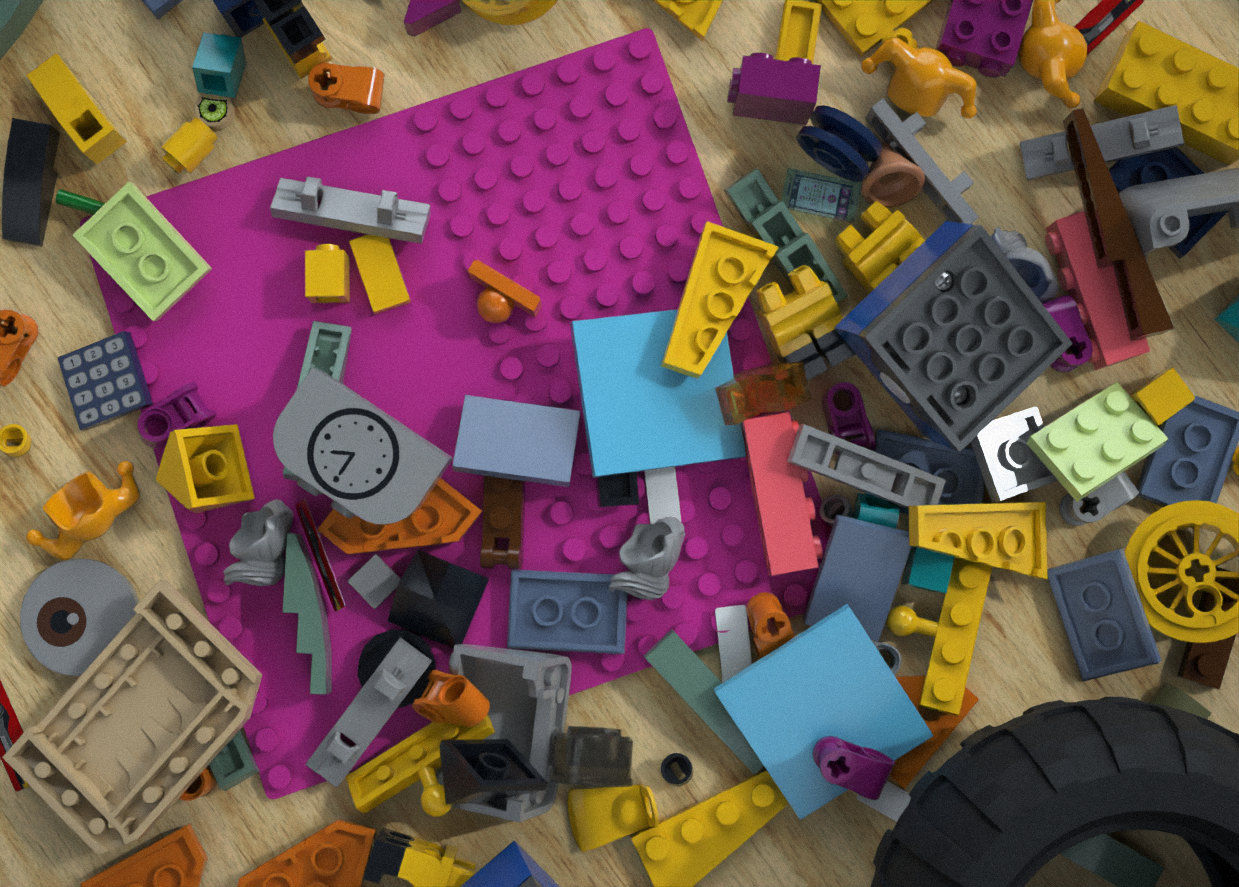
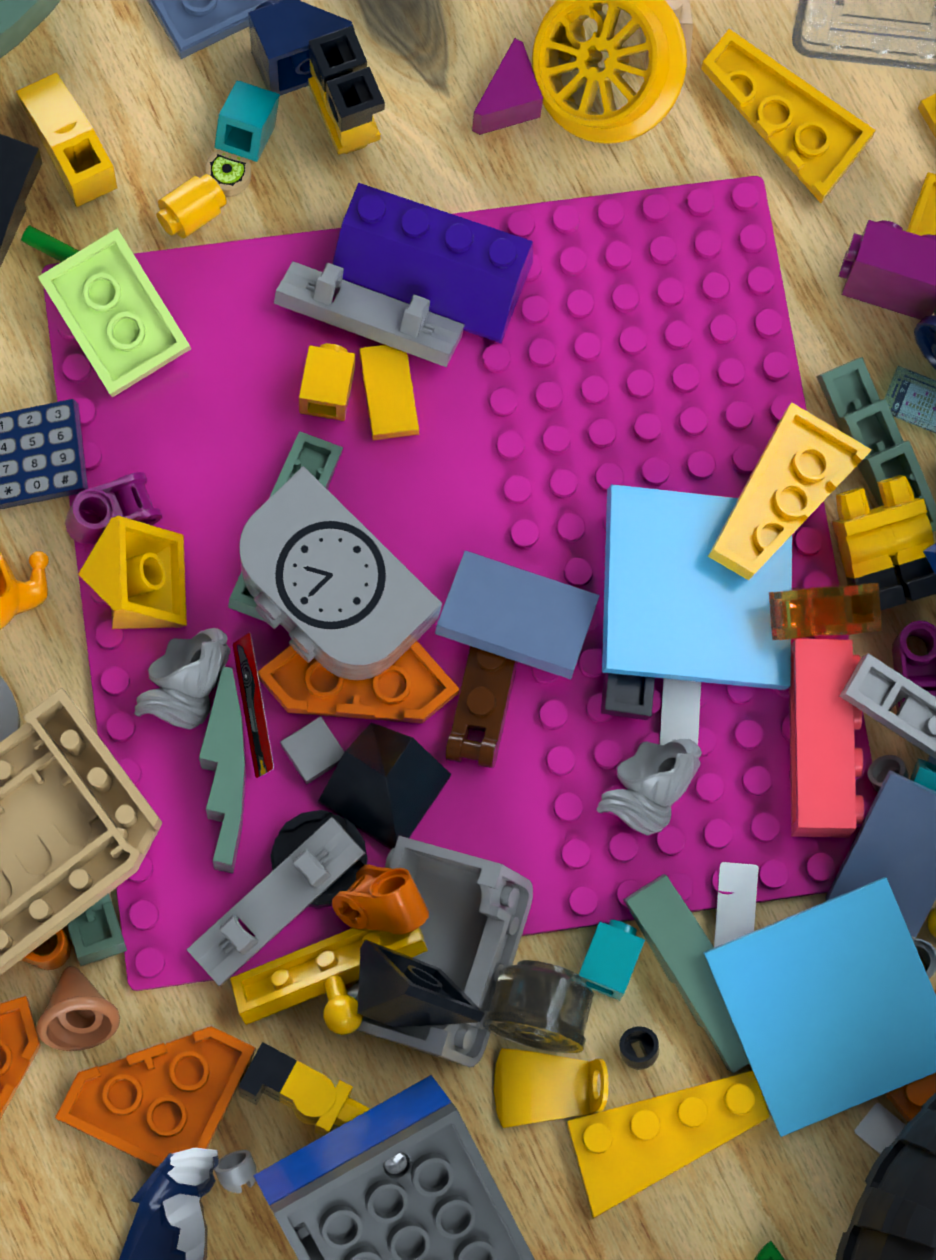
camera: 10 degrees right, 10 degrees down
orange piece [308,63,385,114] -> none
orange tile [467,260,542,323] -> none
sand blue tile [507,569,628,654] -> none
orange piece [746,592,795,659] -> none
magenta piece [812,736,895,800] -> none
none -> nougat hat [37,966,120,1051]
none -> dark purple slope [332,183,533,343]
none -> teal brick [575,920,645,1001]

